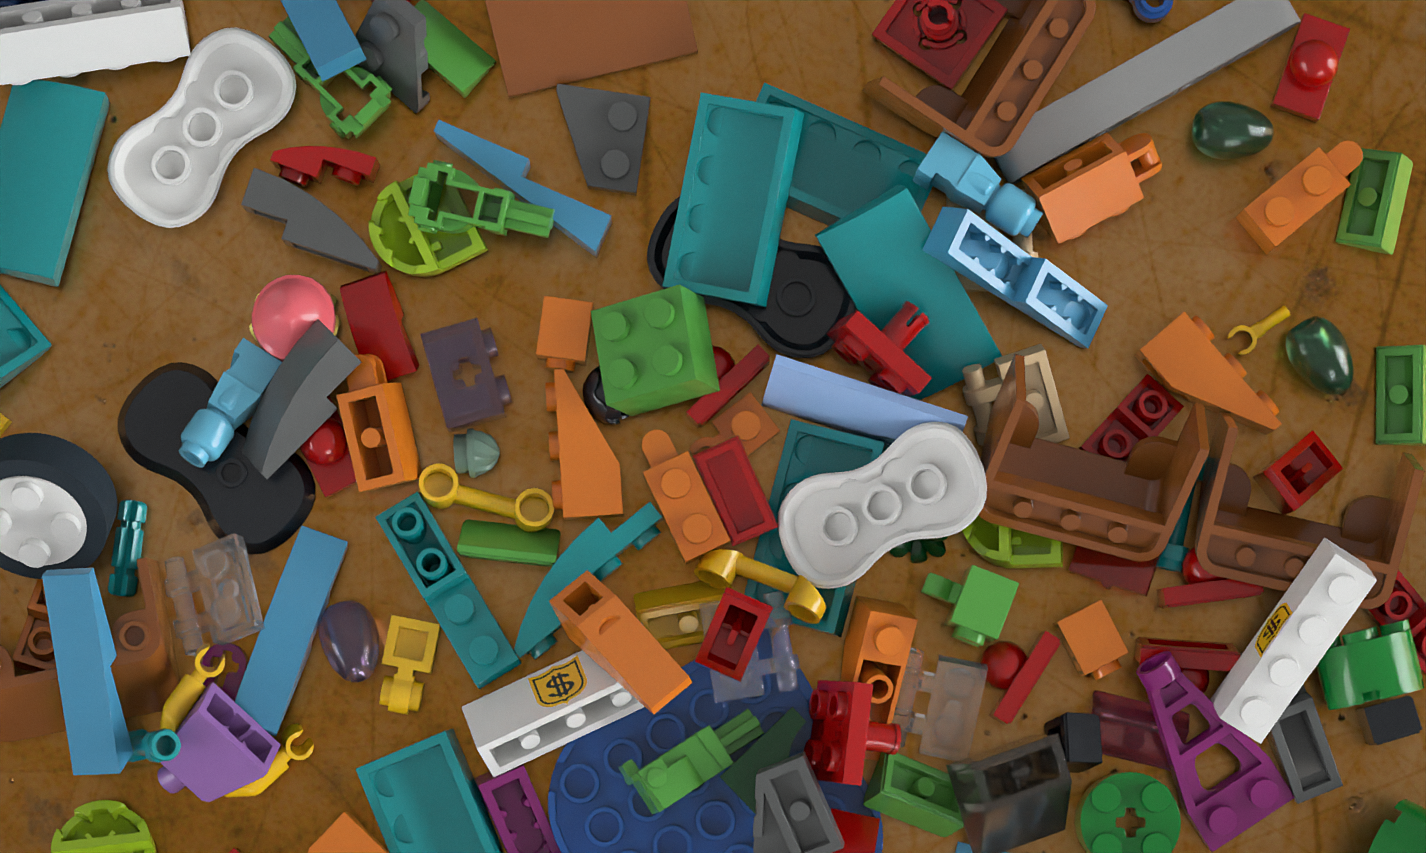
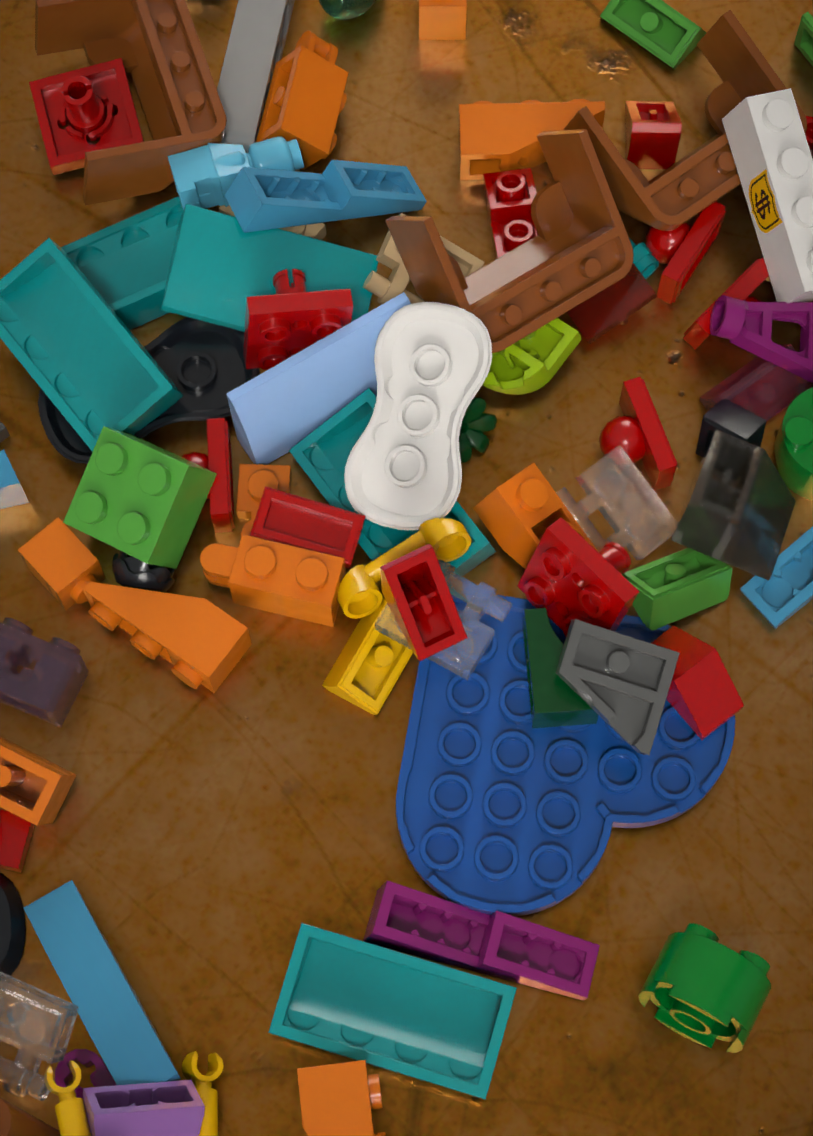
camera: 45 degrees left, 15 degrees down
clear purple animal [319,601,379,683] -> none
teal slope [376,491,522,689] -> none
yellow plate [379,615,441,715] -> none
yellow bar [419,463,554,532] -> none
sand green plate [453,428,500,478] -> none
bright green slope [457,519,561,567] -> none
white brick [462,622,645,777] -> none
teal slope [514,502,663,660] -> none
orange slope [549,570,692,714] -> none
bright green piece [618,709,764,815] -> none
bright green brick [921,565,1019,648] -> none
orange brick [1053,600,1129,680] -> none
yellow hand [1227,306,1291,355] -> none
clear green animal [1285,316,1354,395] -> none

